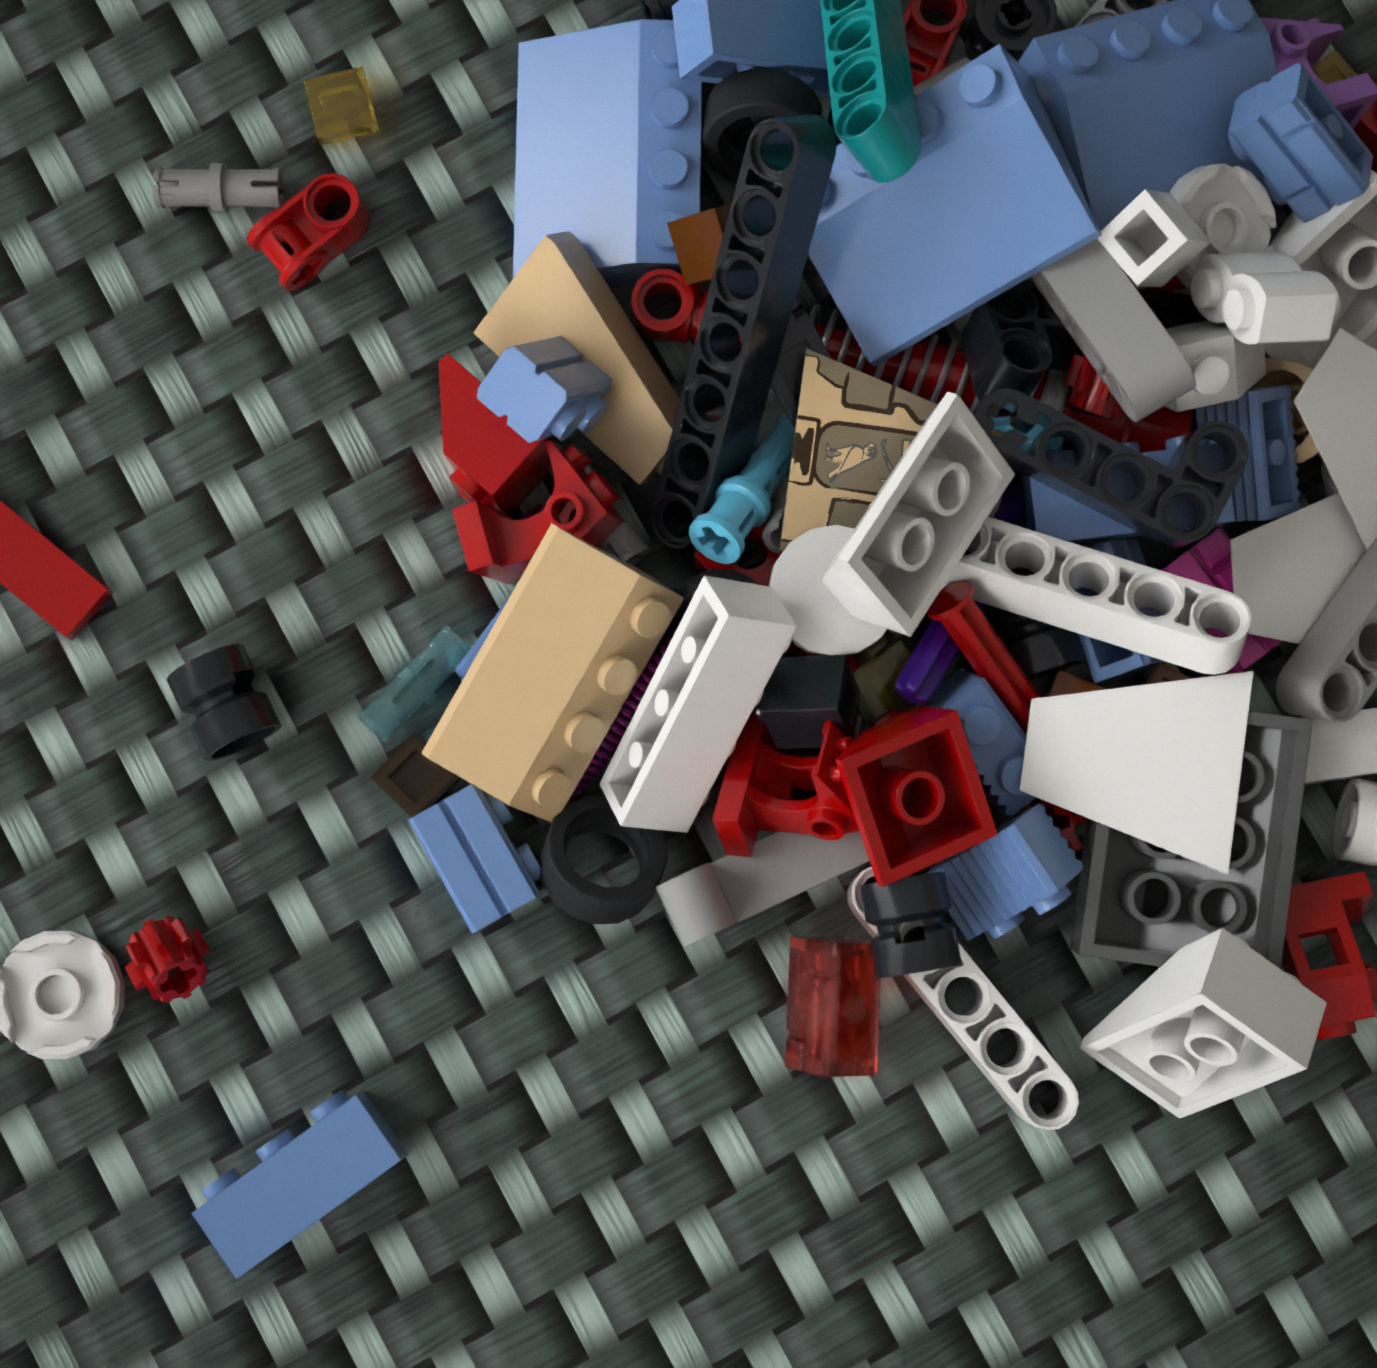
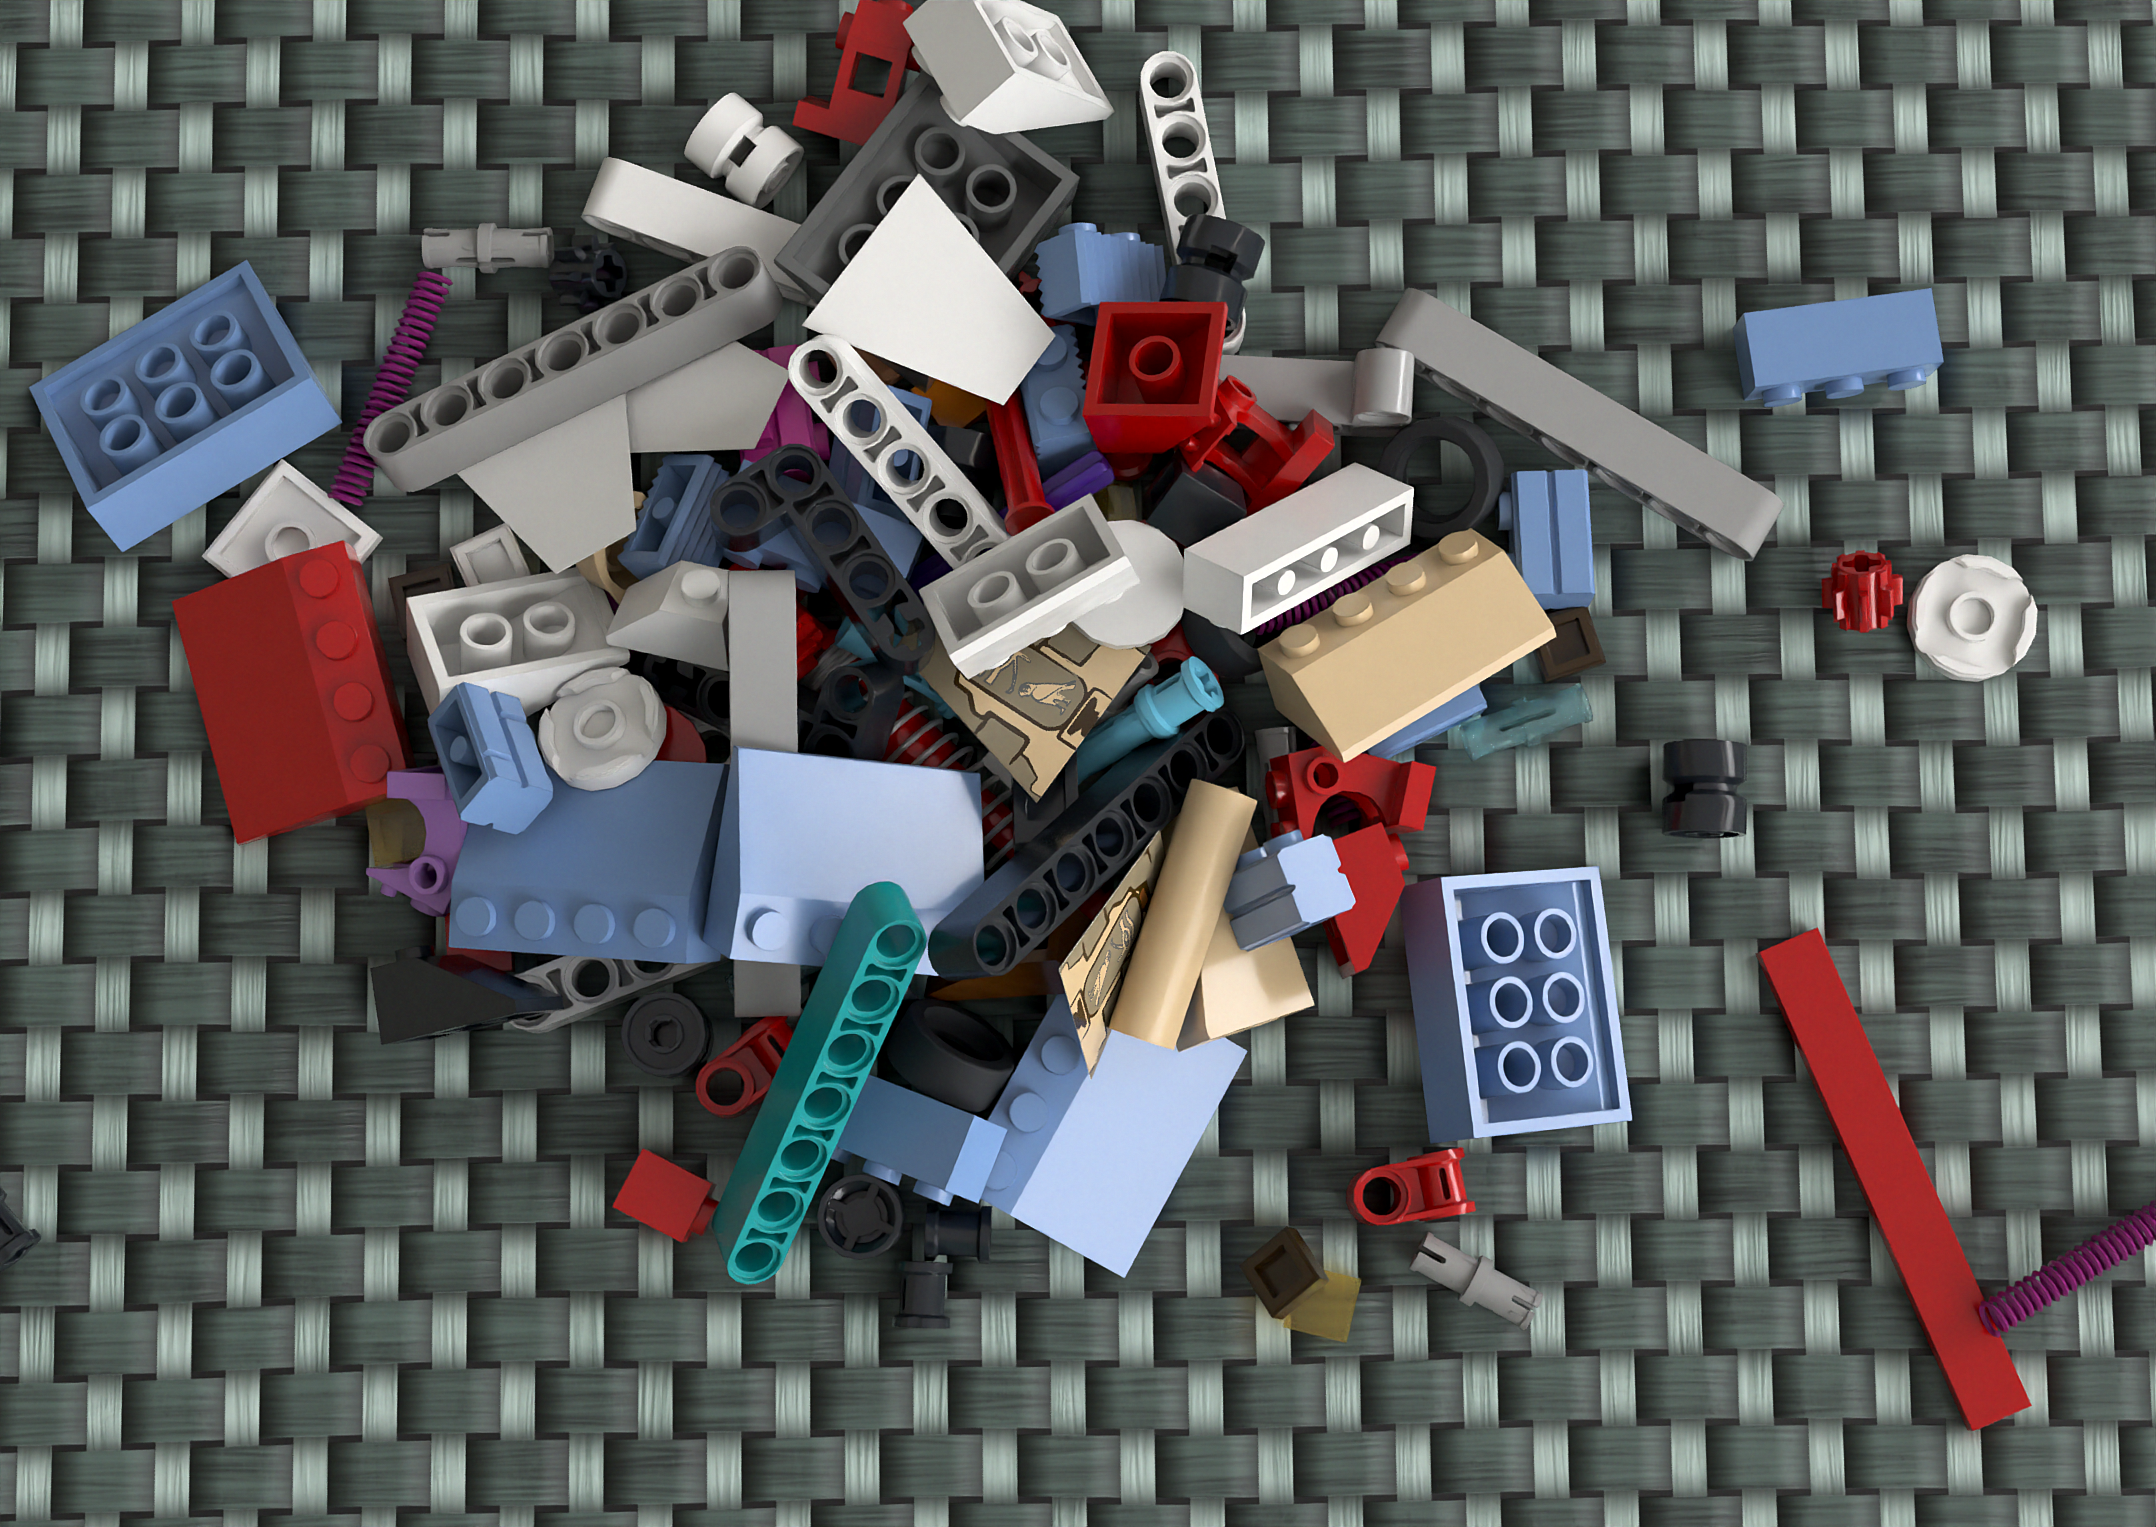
camera: 150 degrees left, 0 degrees up
clear red brick [785,936,881,1077] -> none
white brick [1097,189,1211,287] -> none
white brick [1191,251,1338,344] -> none
none -> sticker [1059,830,1166,1080]
none -> tan brick [1108,779,1257,1050]
none -> dark brown tile [1239,1226,1330,1320]
none -> light grey beam [1374,288,1784,561]
none -> medium blue slope [1399,866,1632,1144]

